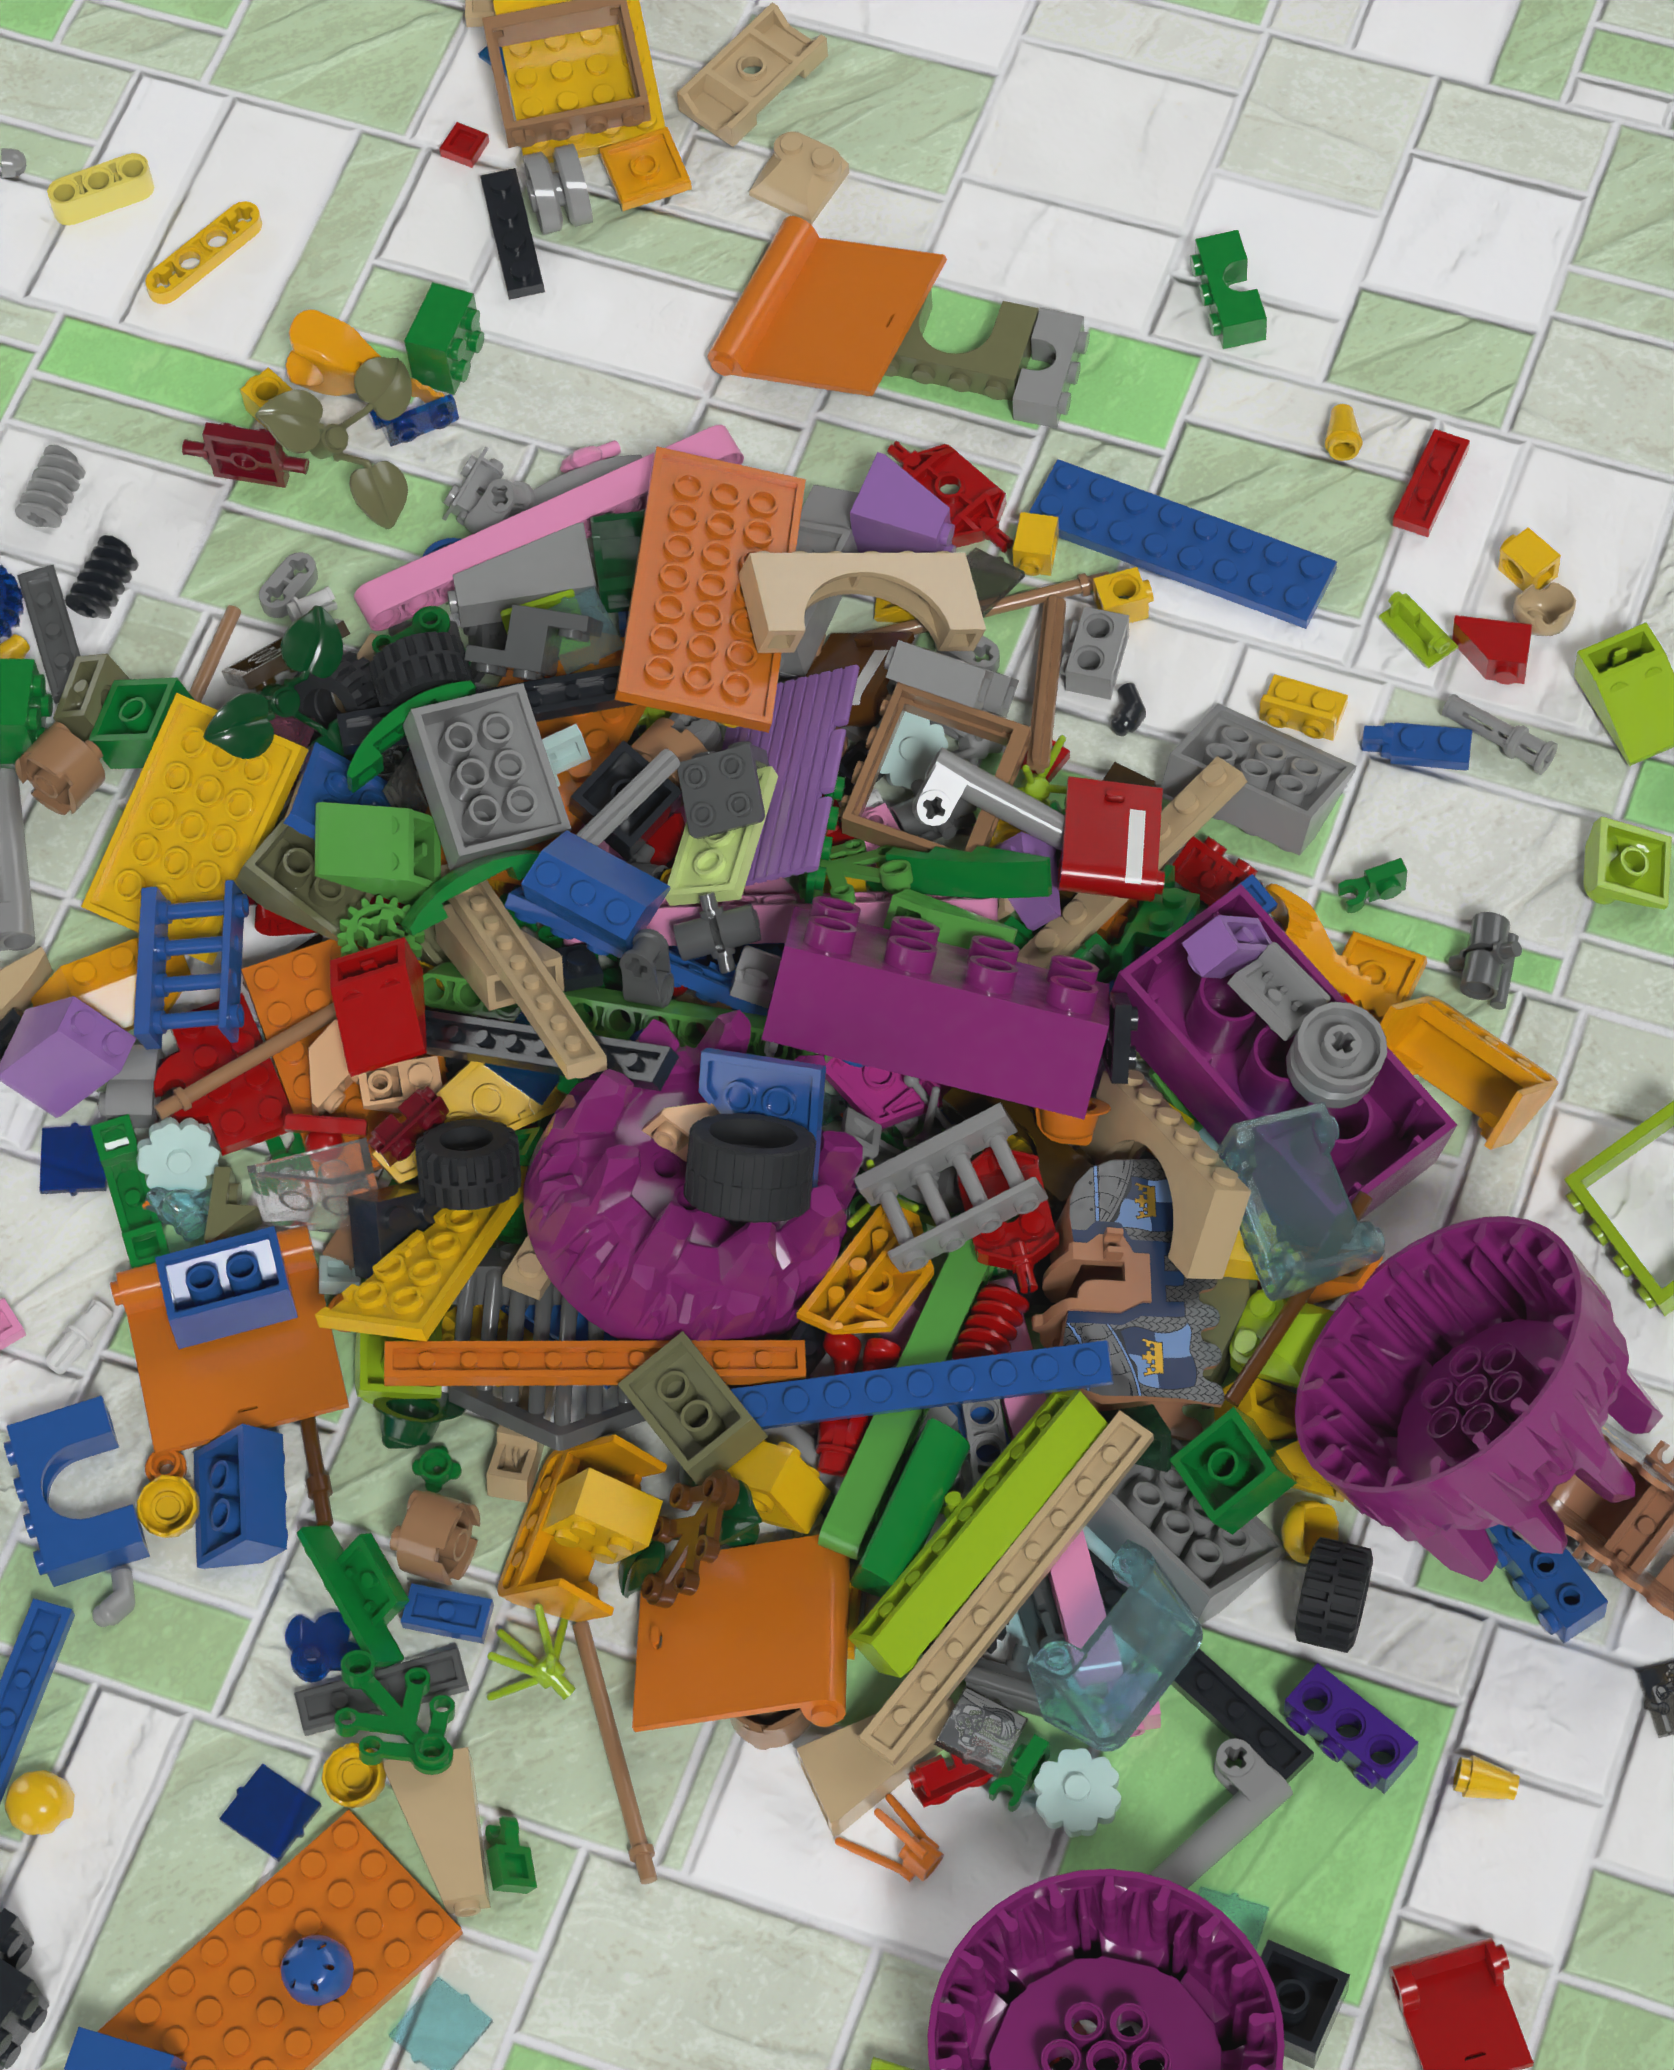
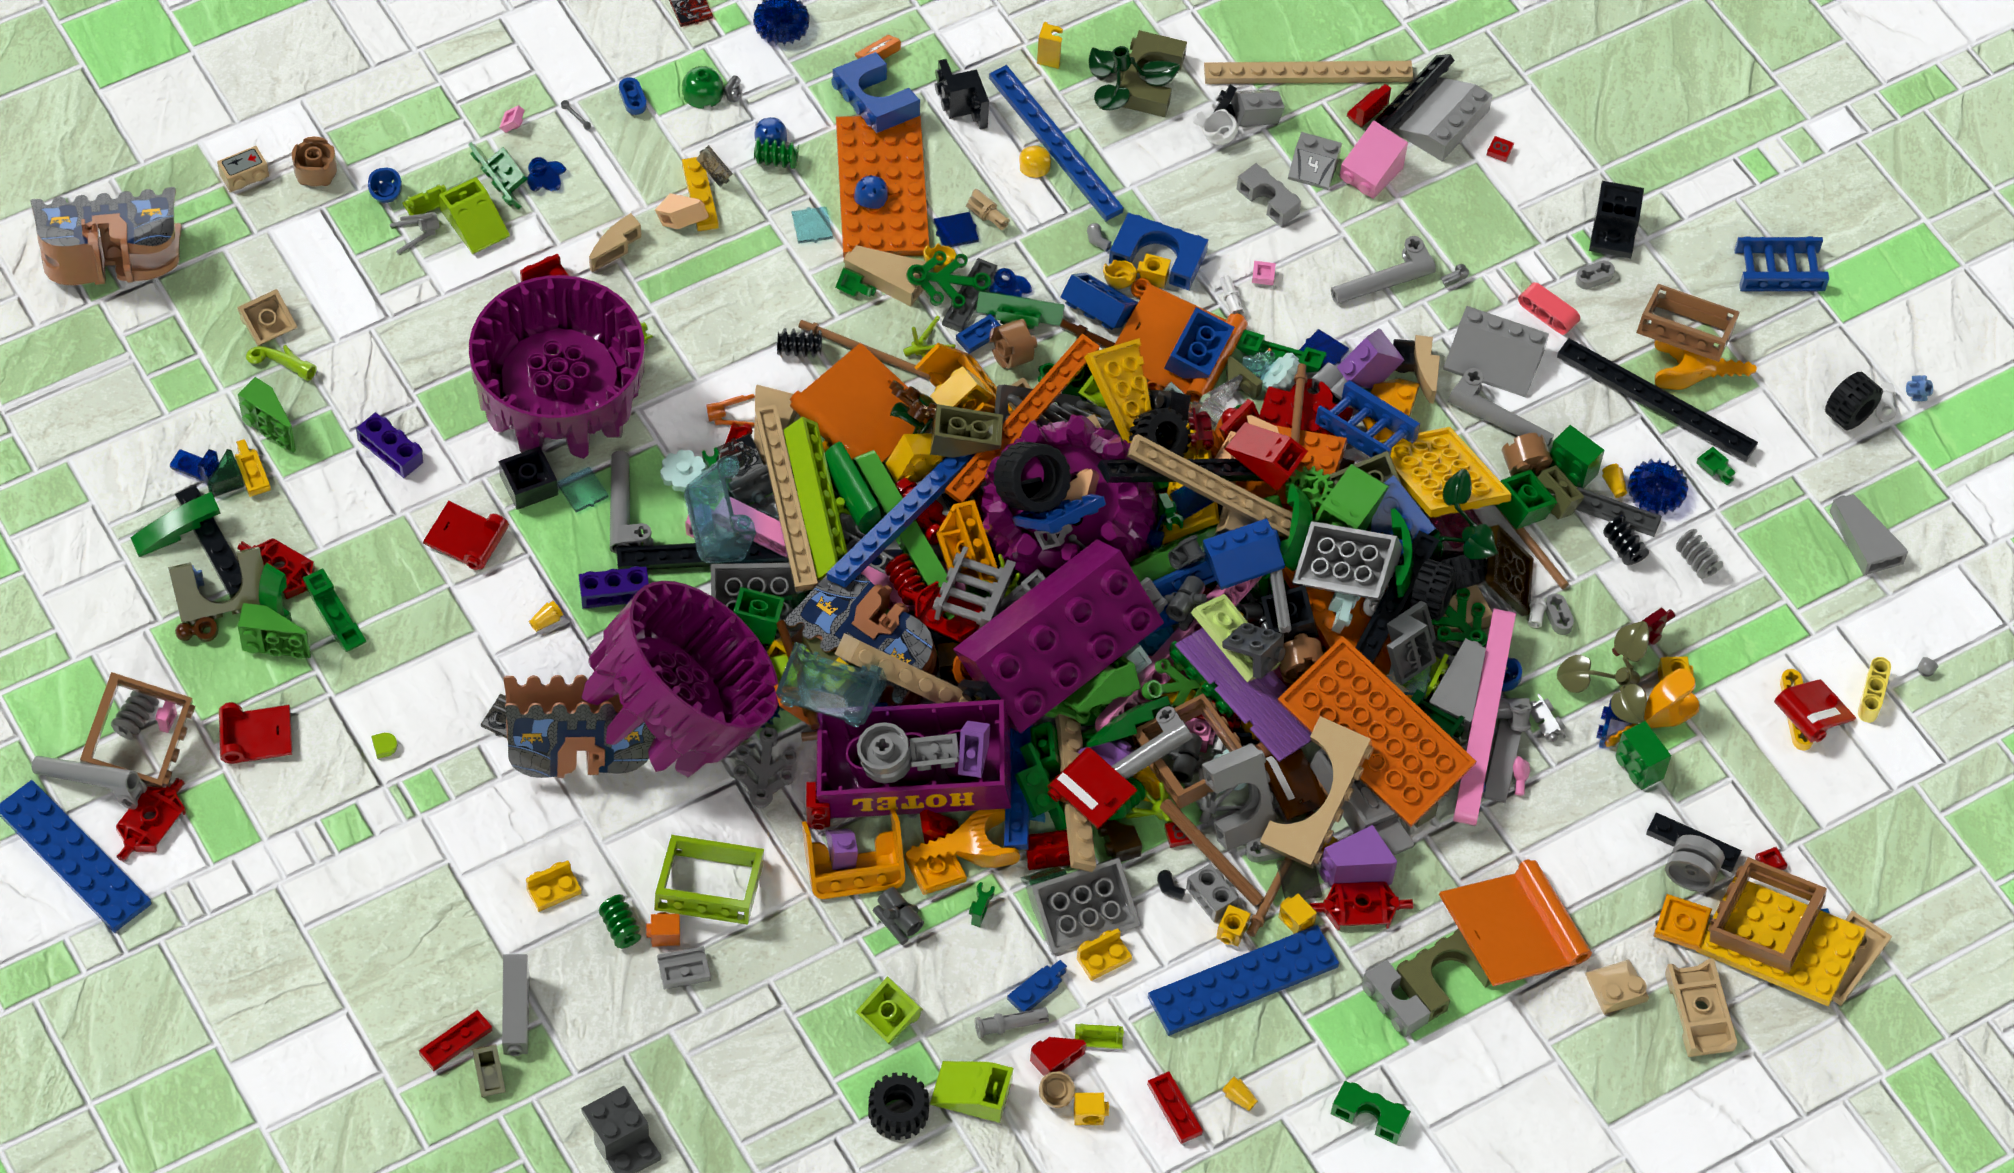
camera: 120 degrees right, 5 degrees down
none -> black piece [777,328,822,358]
none -> red bracket [806,782,831,830]
none -> medium lavender slope [825,828,858,870]
none -> tan arm [965,189,1010,230]
none -> clear green piece [1020,866,1067,885]
none -> yellow brick [1137,253,1171,289]
none -> red door [1774,679,1856,743]

